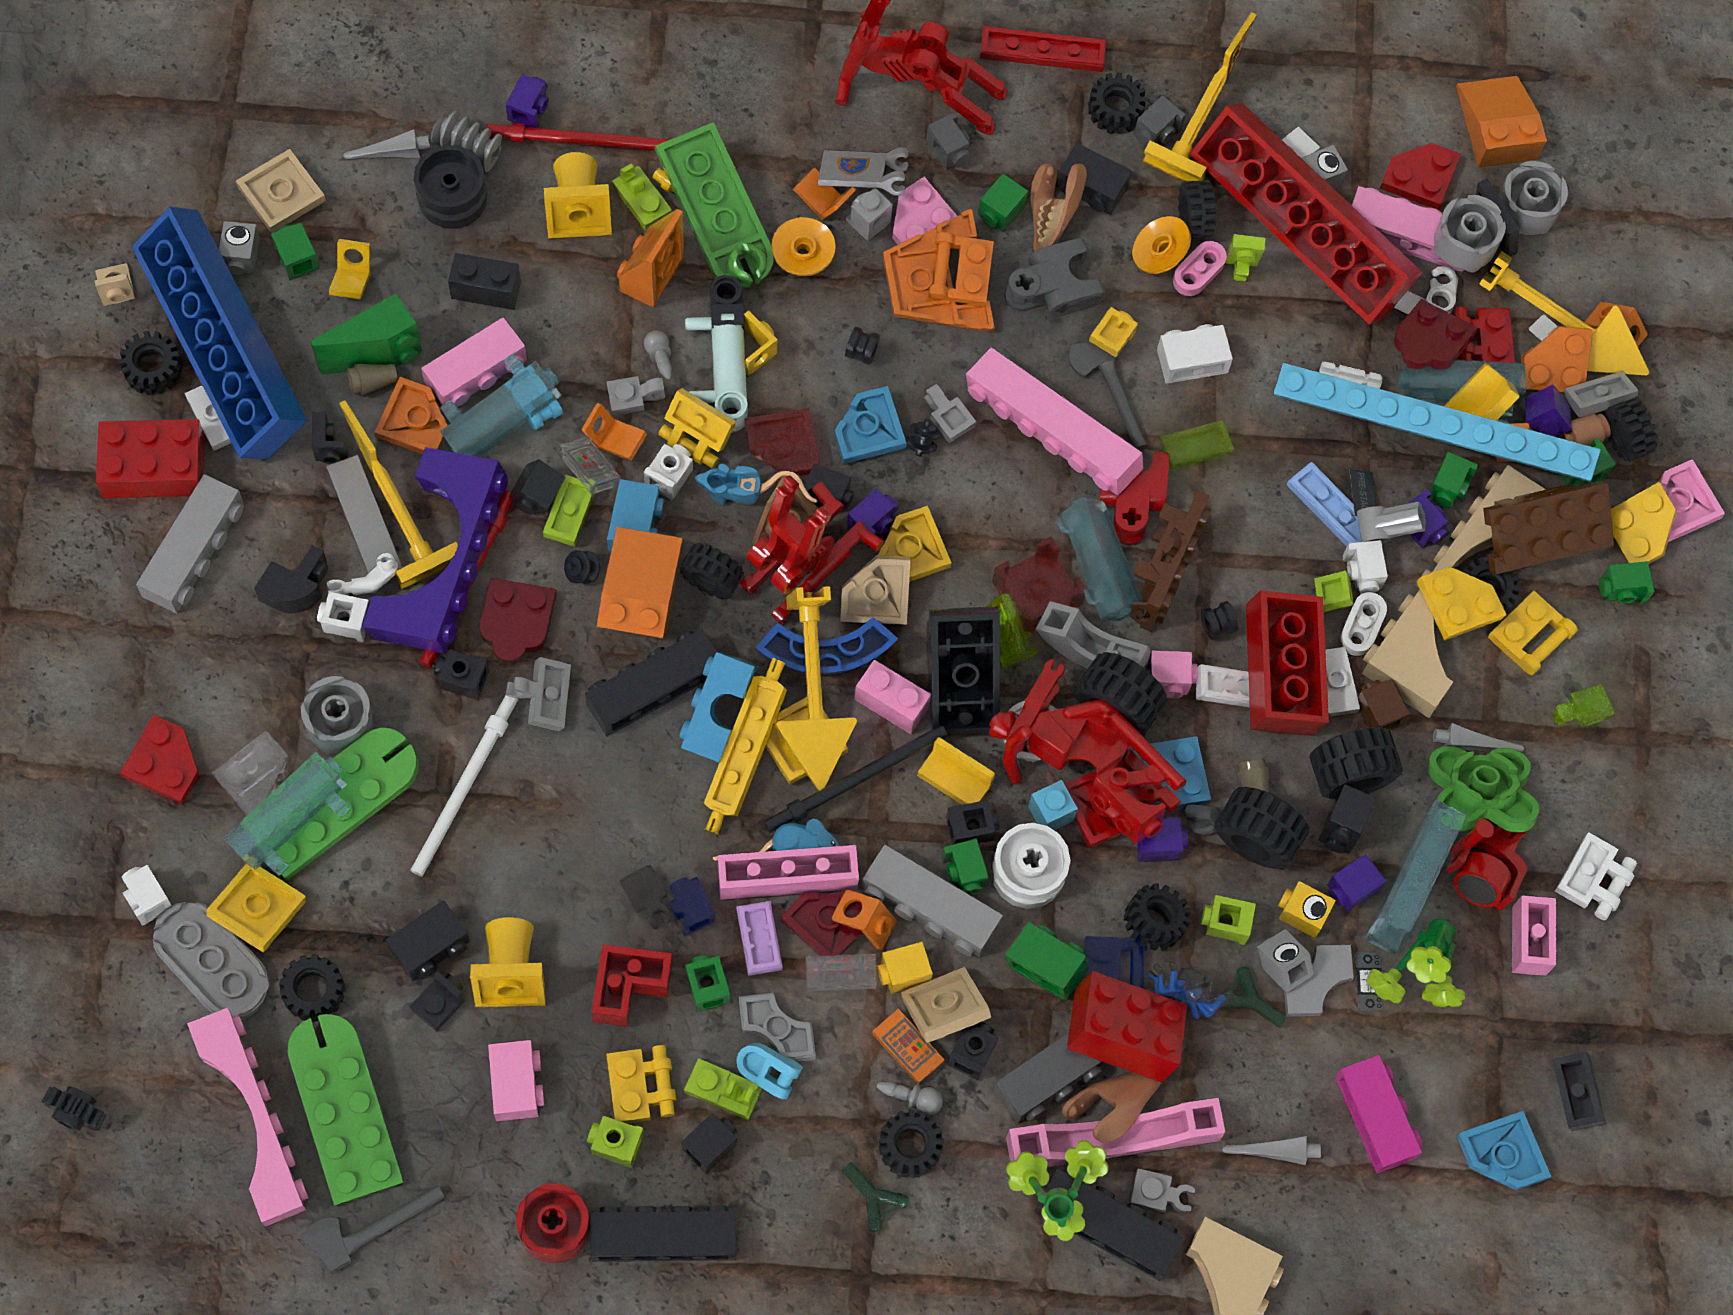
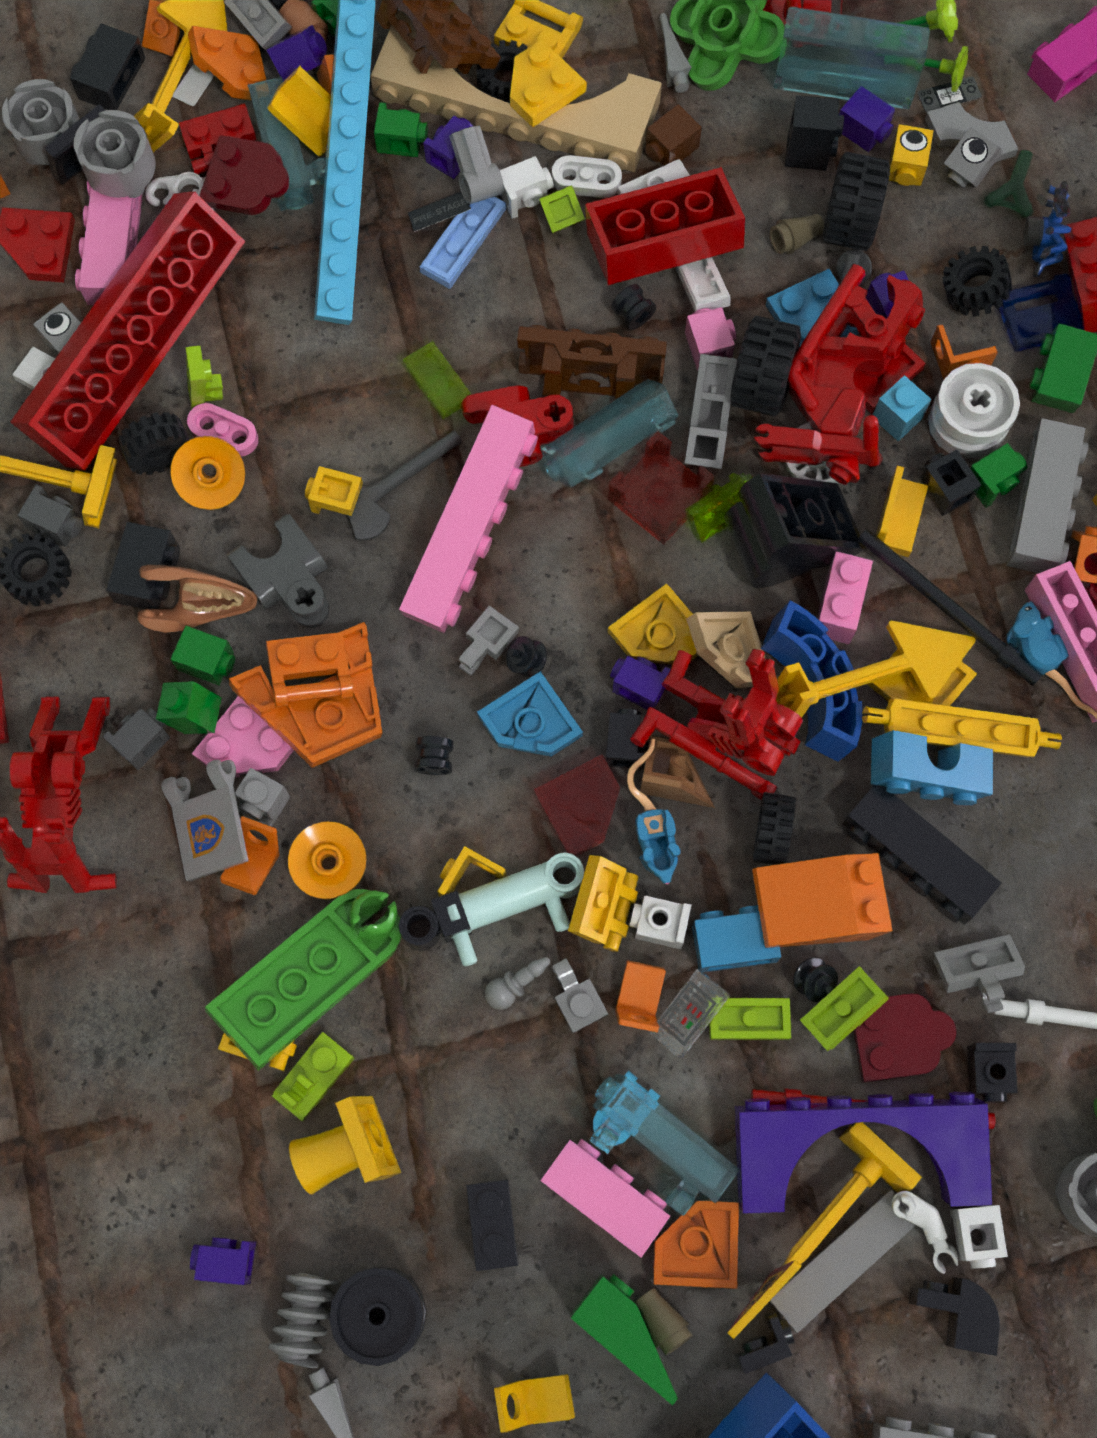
camera: 100 degrees left, 5 degrees up
red bar [486,122,671,151] -> none
black brick [508,459,566,515] -> none
orange slope [617,209,684,308] -> none
white brick [1157,324,1233,384] -> none
lime brick [1201,895,1256,945] -> none
black tyre [1309,727,1403,799] -> none
white axle [1319,361,1382,389] -> none
none -> black brick [70,23,145,110]
none -> green brick [156,681,222,734]
none -> lime plate [800,966,889,1051]
none -> orange bracket [931,324,998,380]

